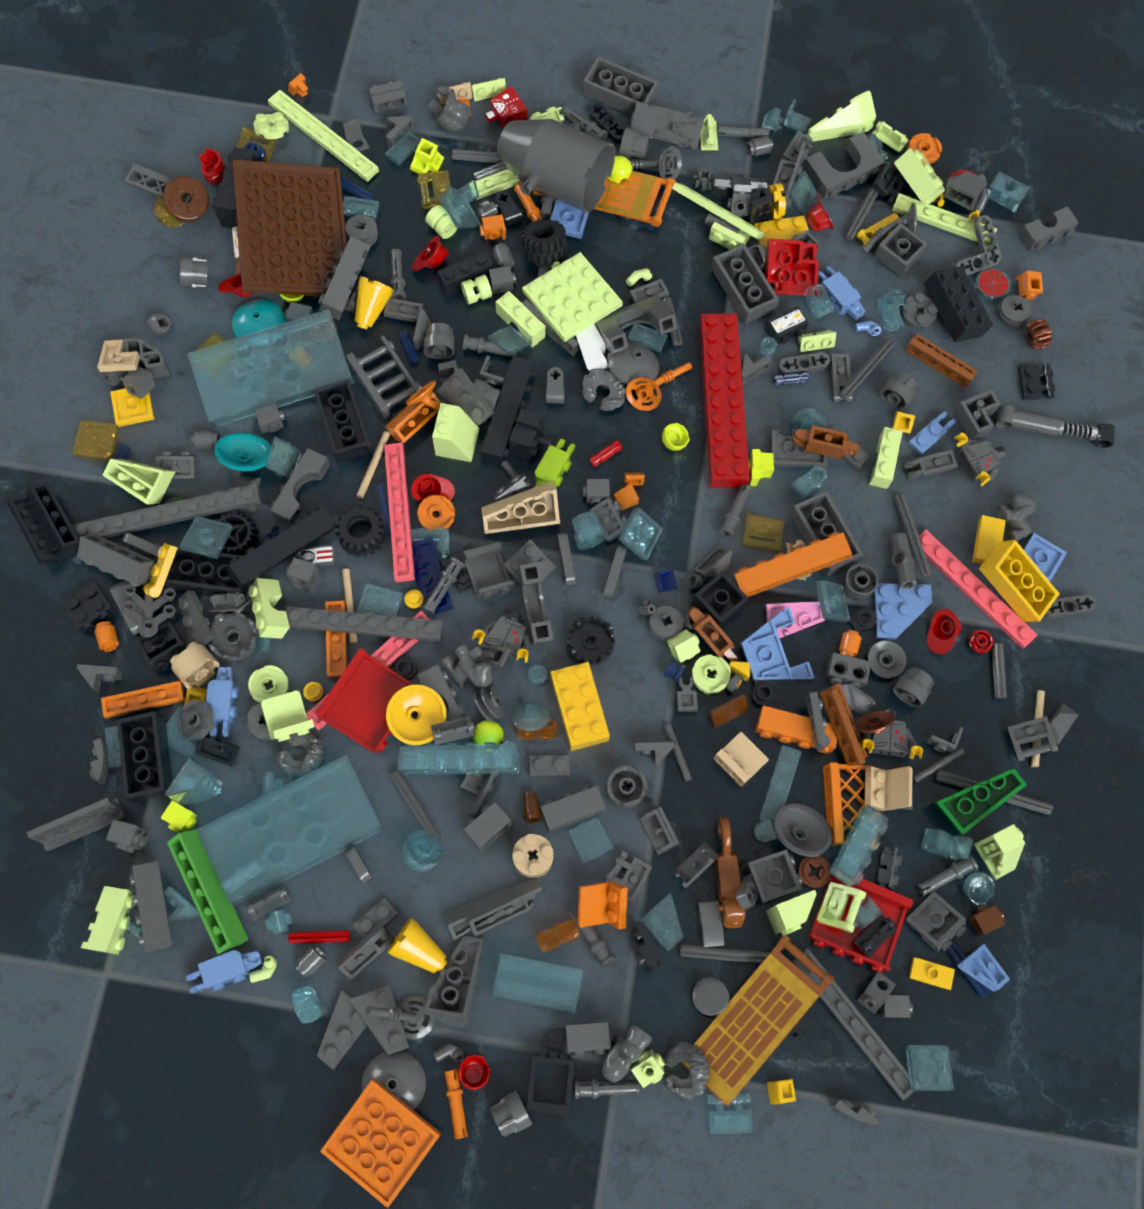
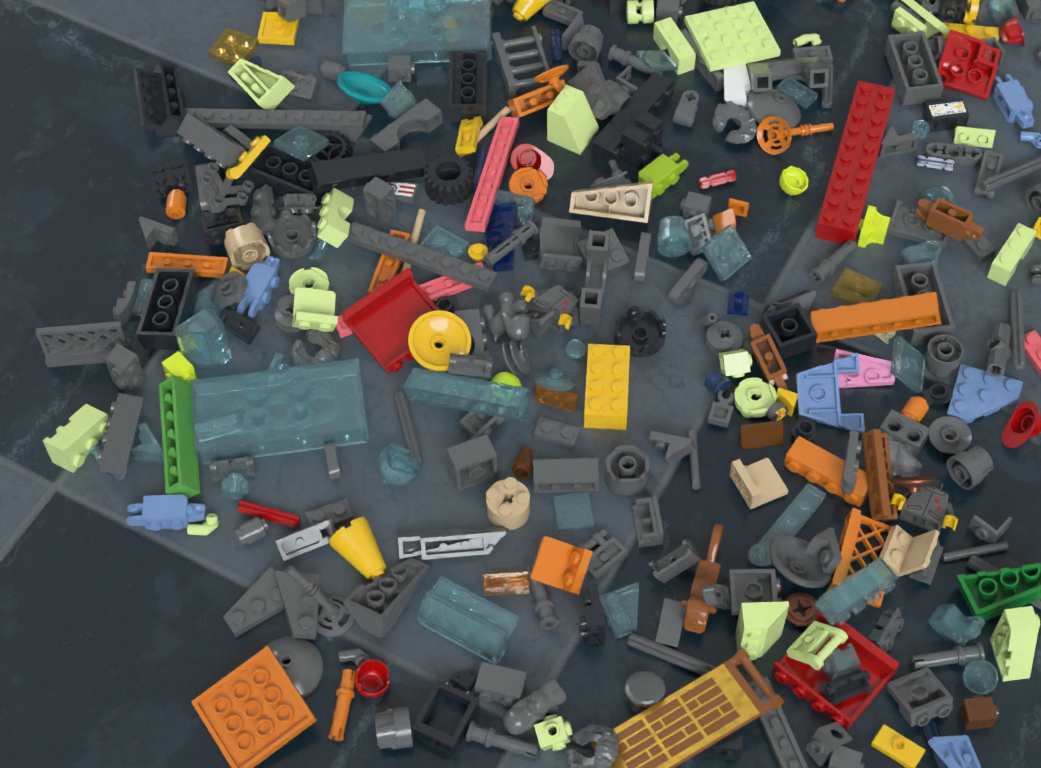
camera: 25 degrees right, 15 degrees down
clear light blue gear [292,985,322,1024] -> none
yellow plate [303,682,323,701] -> none
clear light blue piece [805,284,834,321] -> none
none -> yellow plate [455,116,483,155]
none -> dark grey slope [805,527,842,575]

